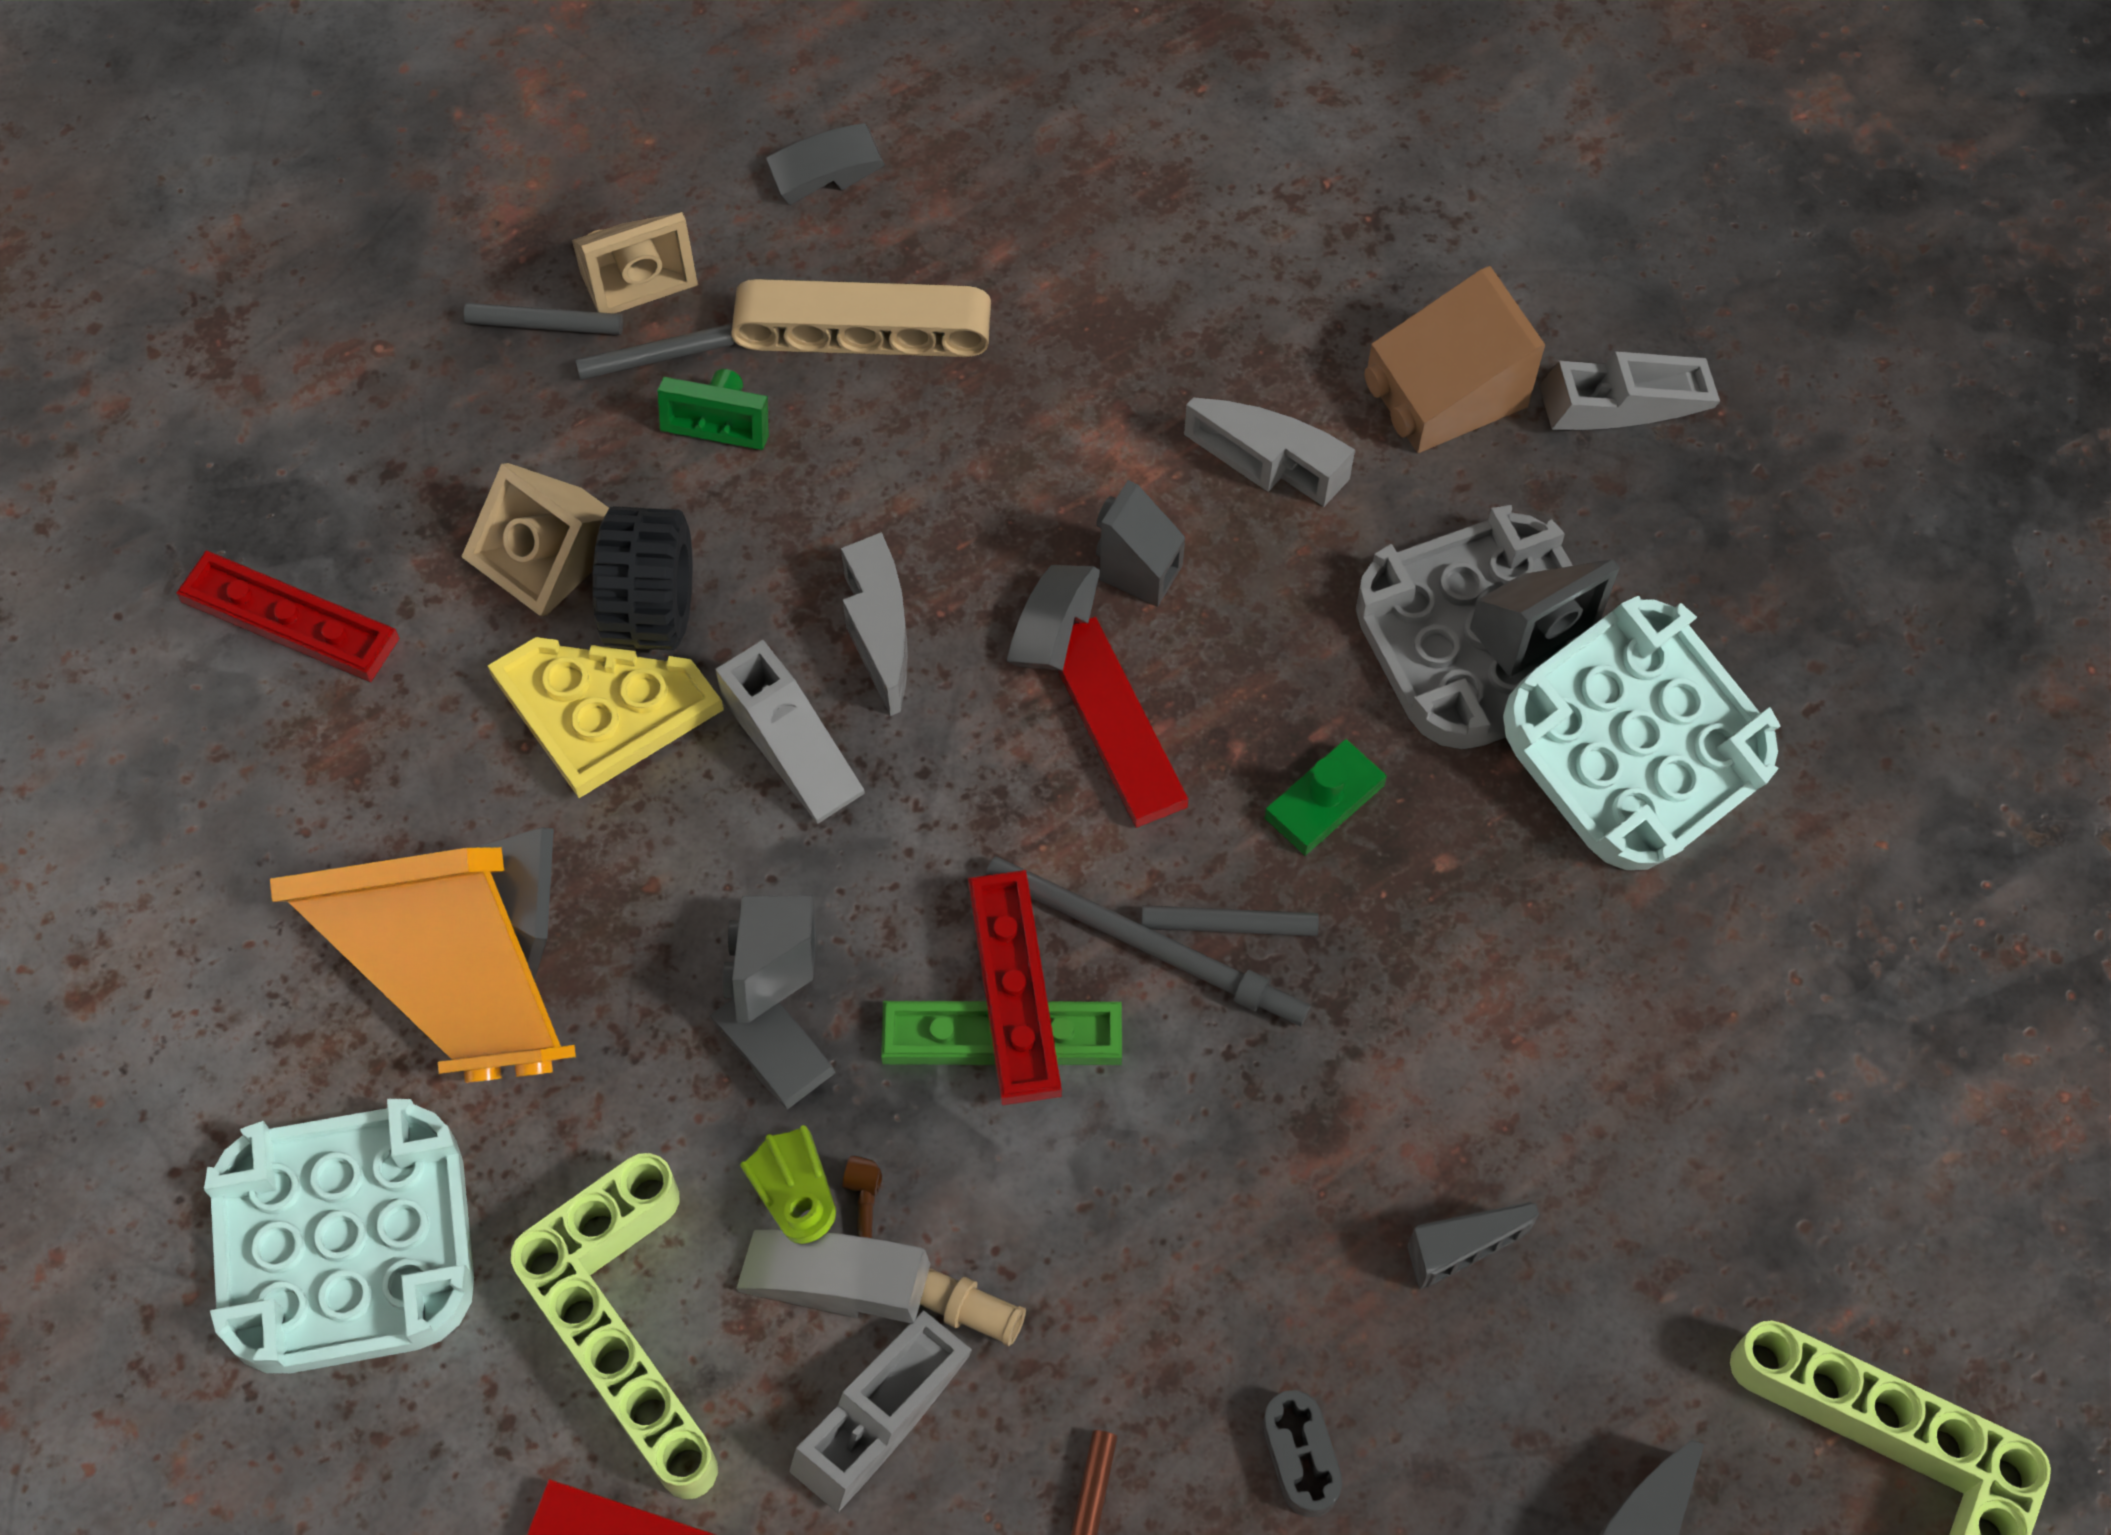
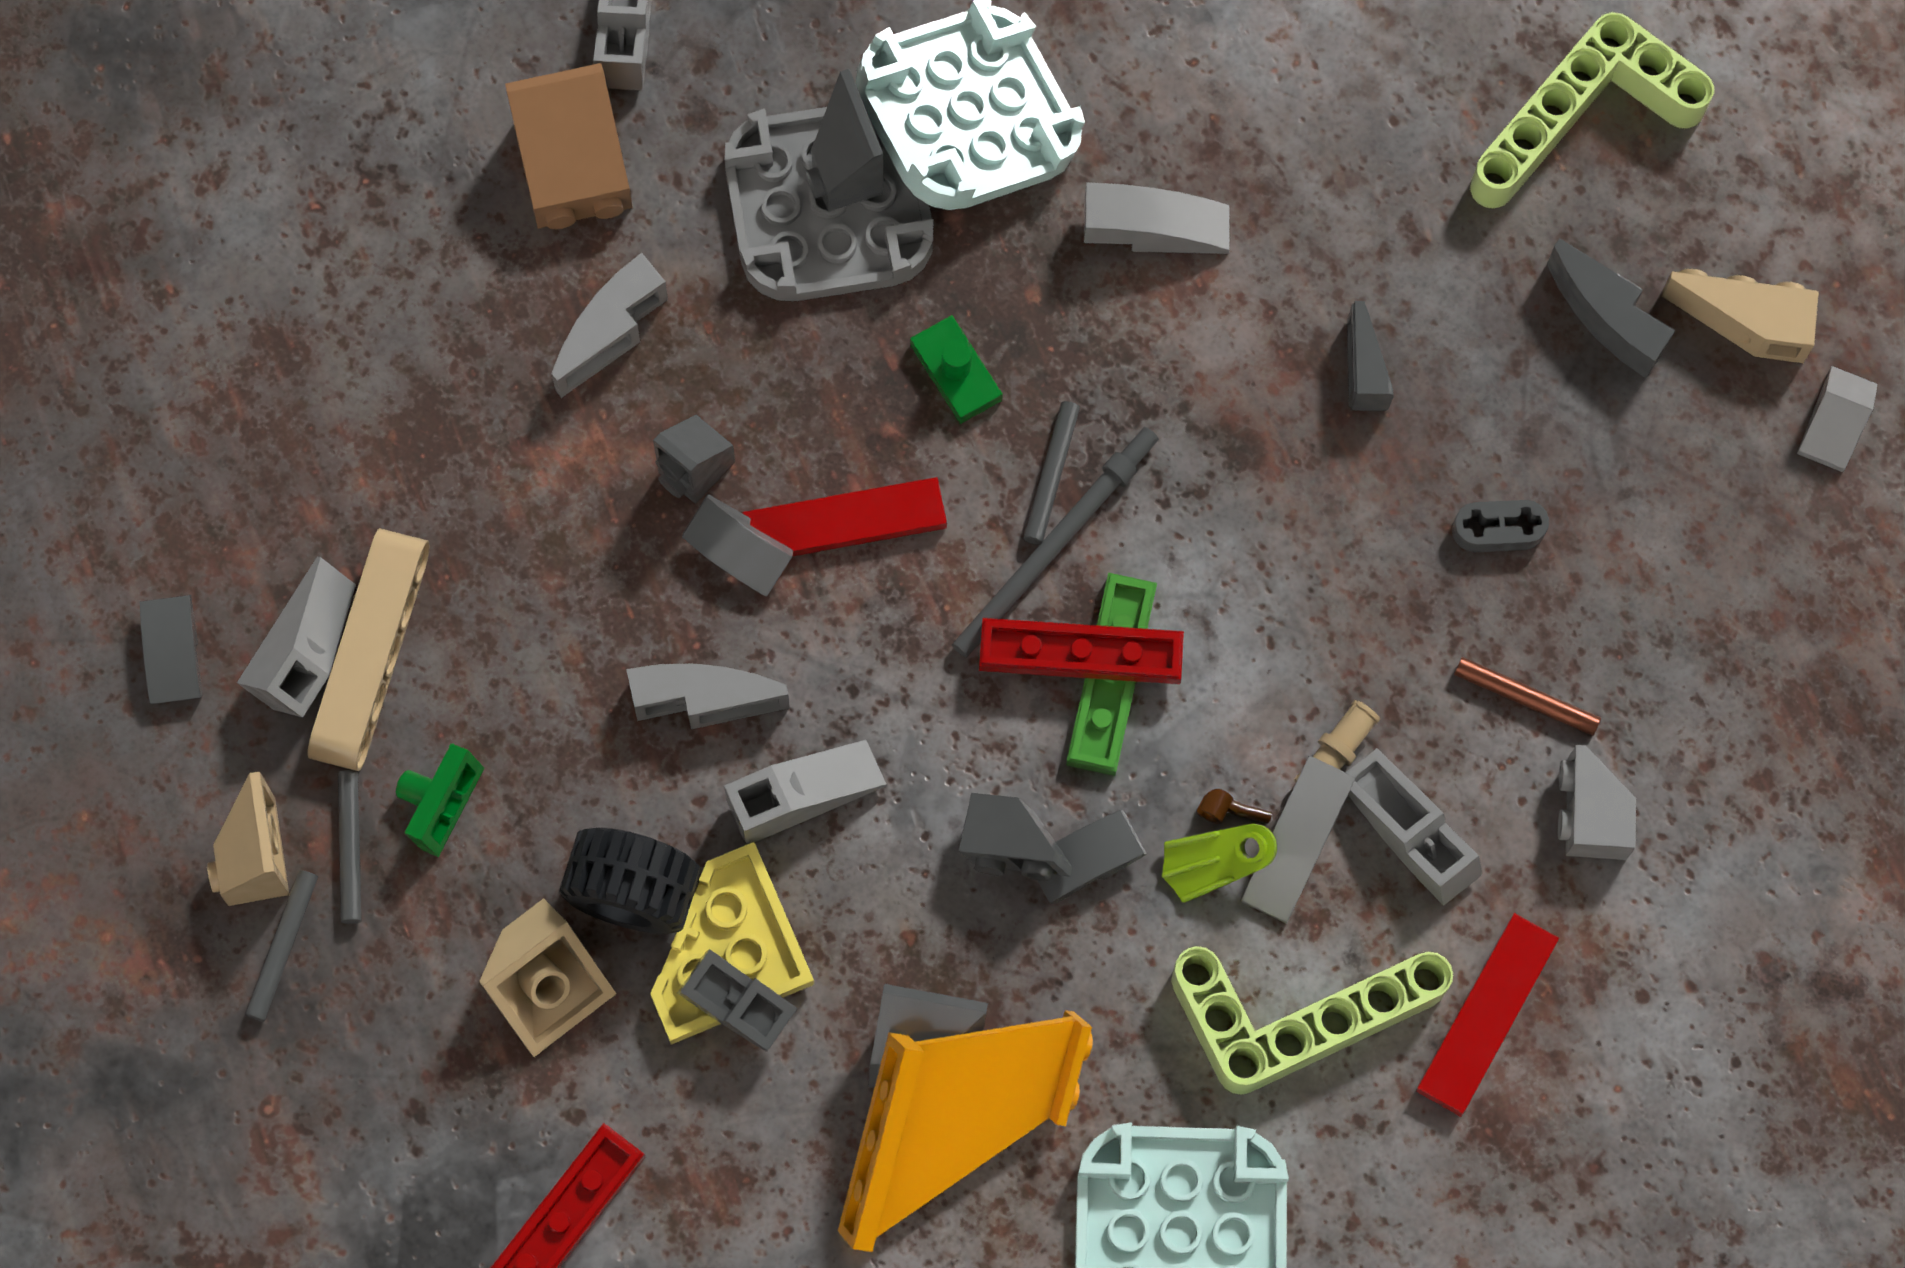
camera: 80 degrees left, 10 degrees up
none -> light grey slope [237,557,356,718]
none -> dark grey slope [677,949,797,1052]
none -> light grey slope [1084,182,1229,254]

